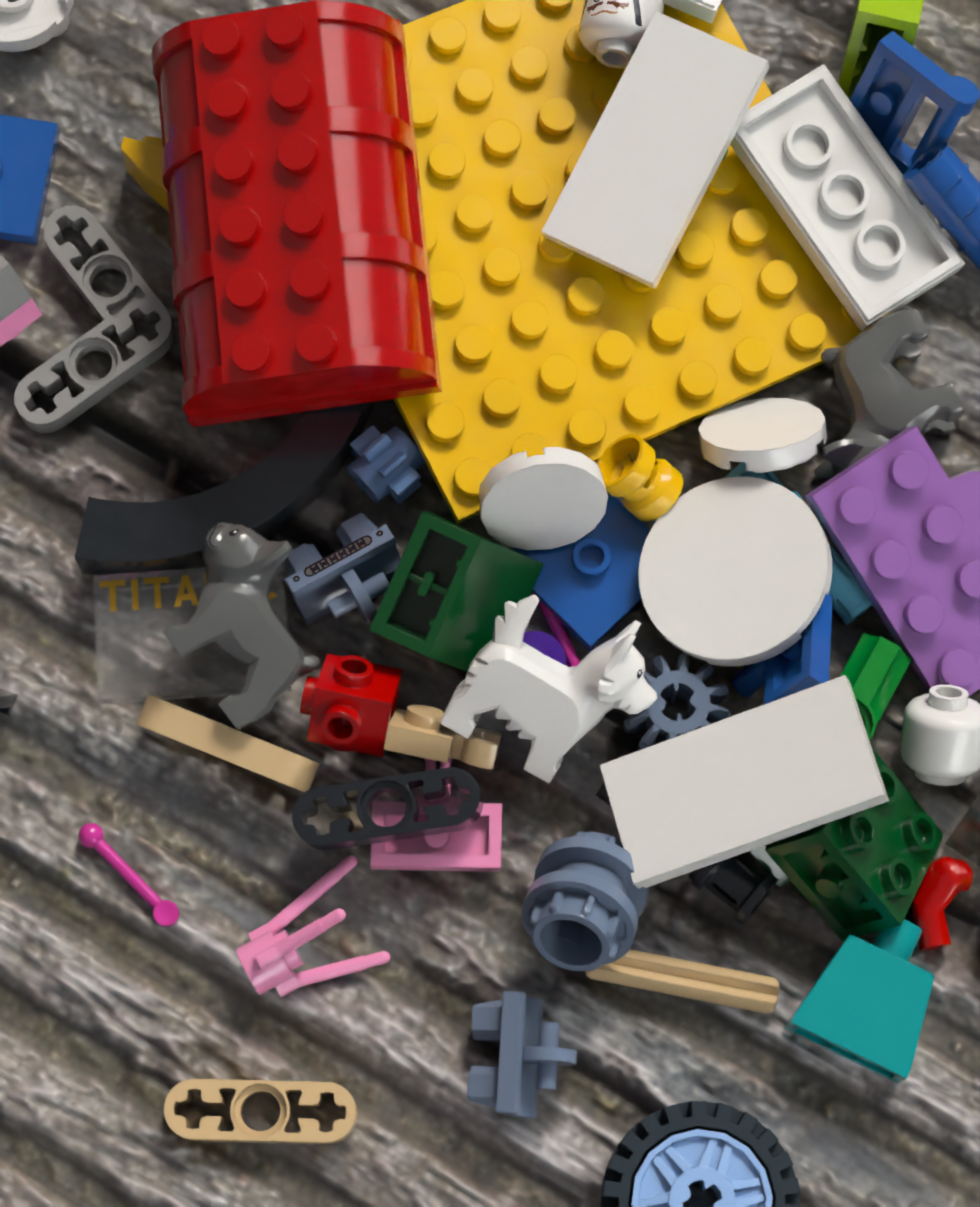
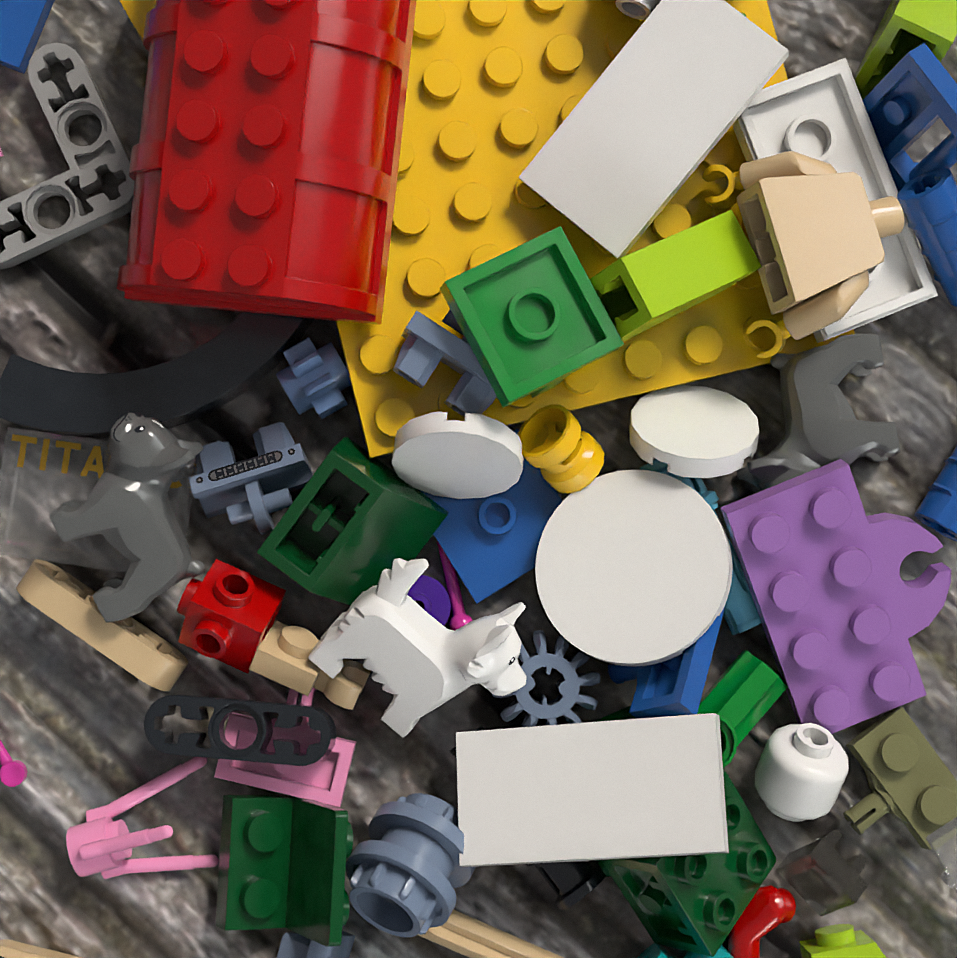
camera: 10 degrees right, 10 degrees up
none -> dark green bracket [216,794,353,947]
none -> sand blue hips [393,309,498,417]
none -> green bracket [440,226,624,408]
none -> lime slope [590,210,762,342]
none -> tan torso [702,151,904,358]

